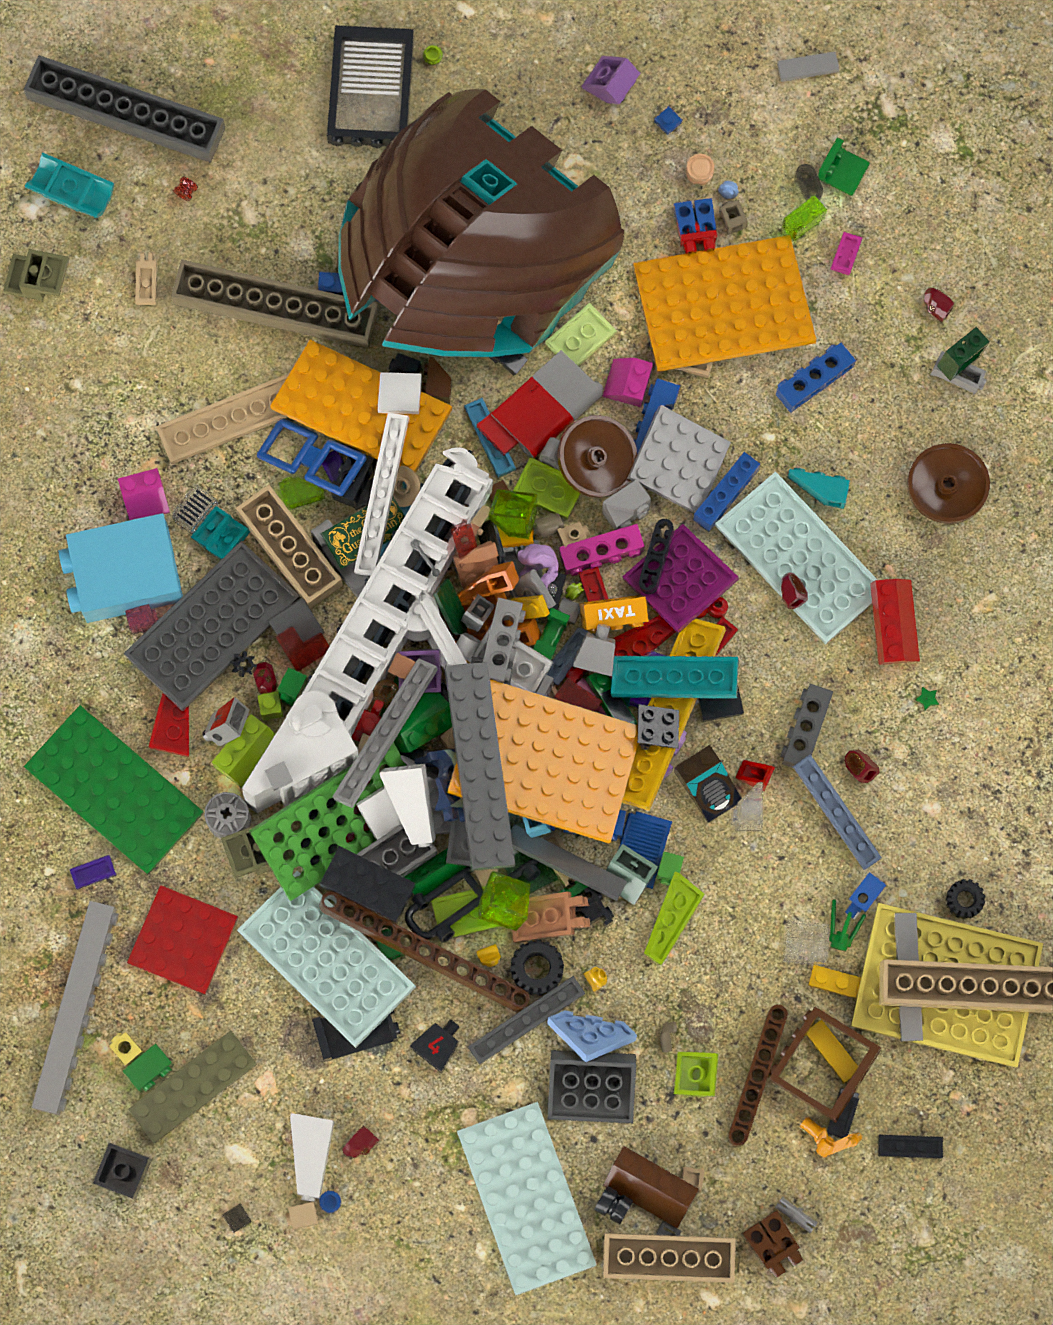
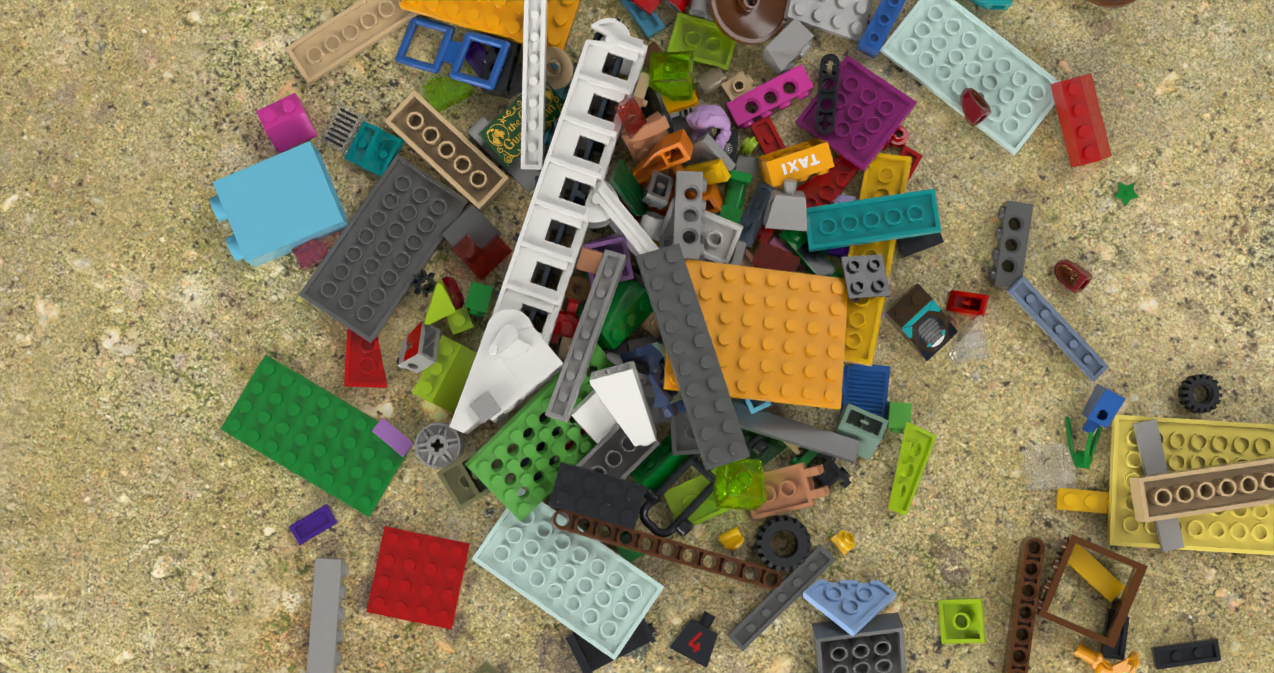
camera: 15 degrees left, 10 degrees up
dark grey hinge [411,539,440,577] -> none
dark tan arm [660,1021,677,1053] -> none
none -> medium lavender sticker [372,418,413,457]
none -> lime slope [424,278,456,325]

